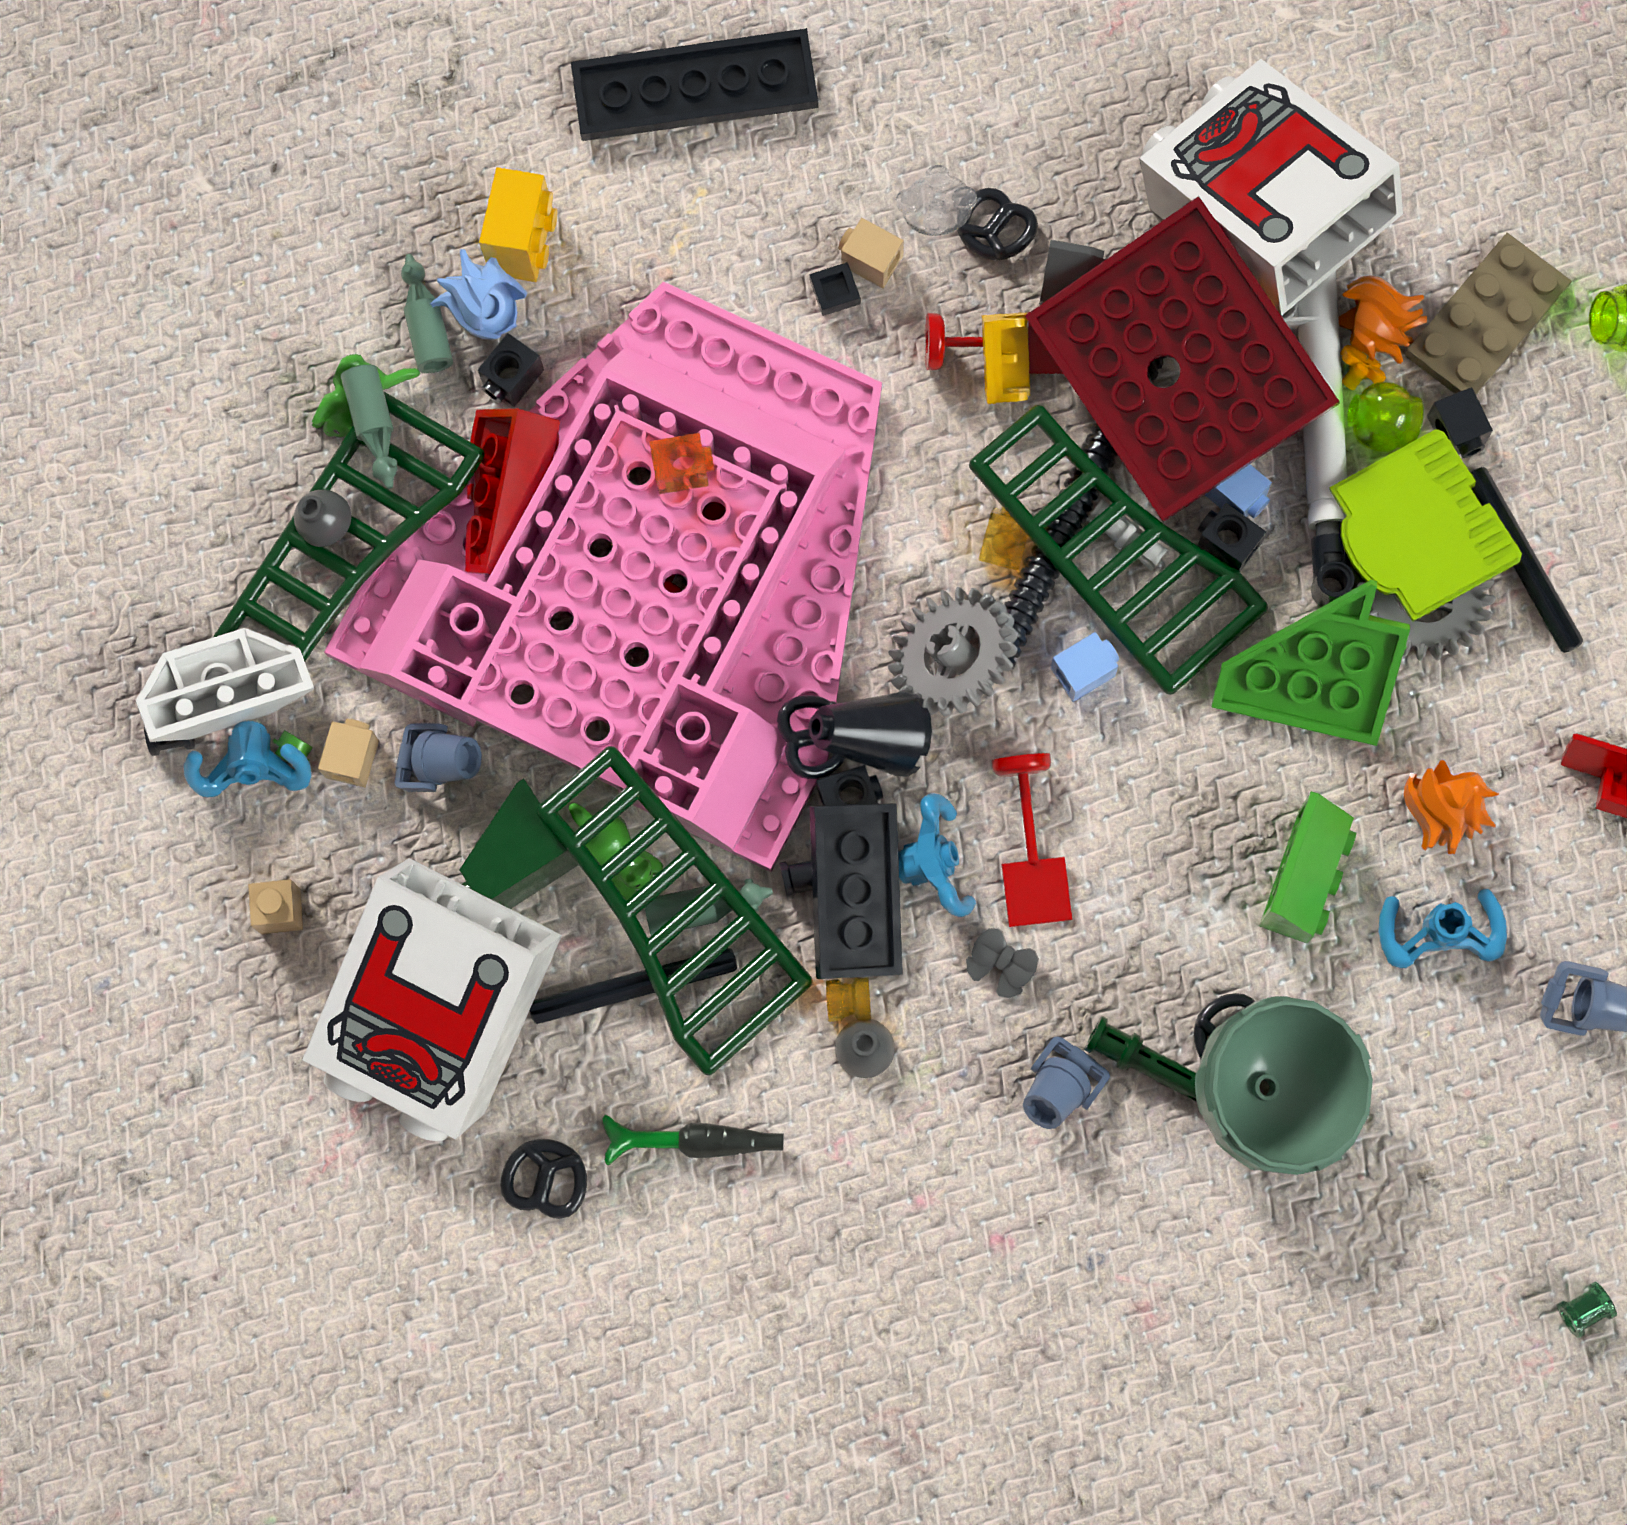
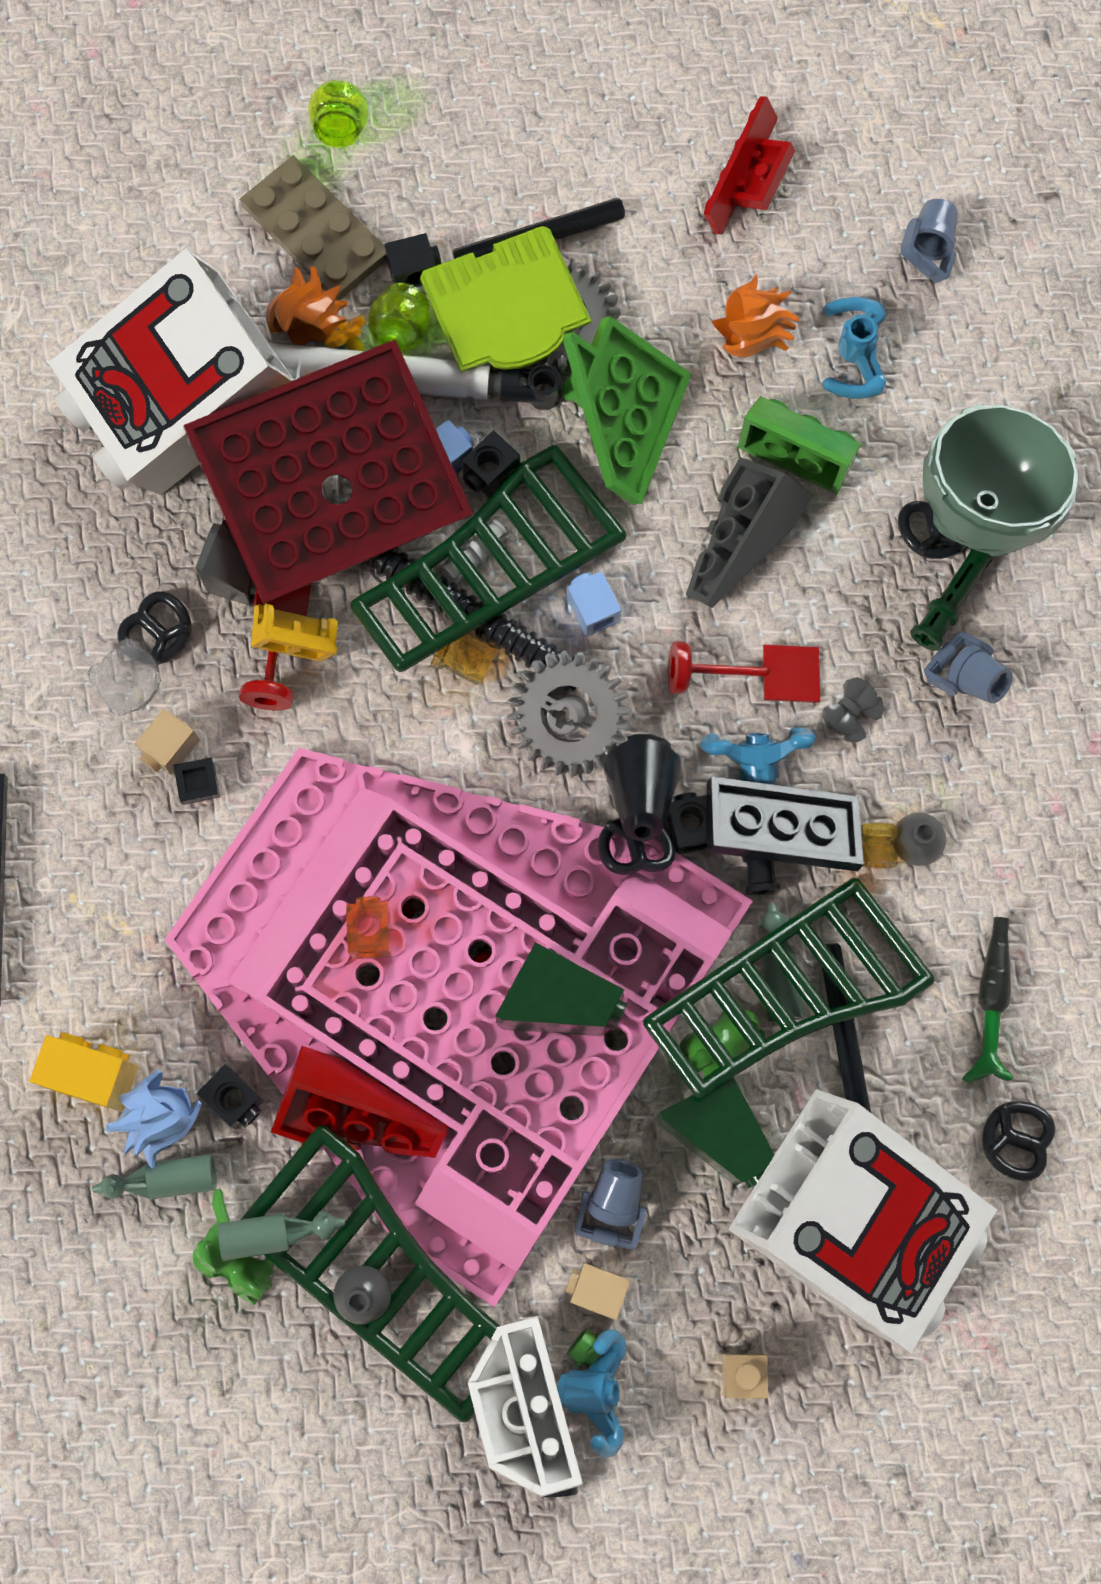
camera: 90 degrees left, 0 degrees up
none -> dark green slope [495,942,627,1036]
none -> dark grey wedge [686,457,813,608]

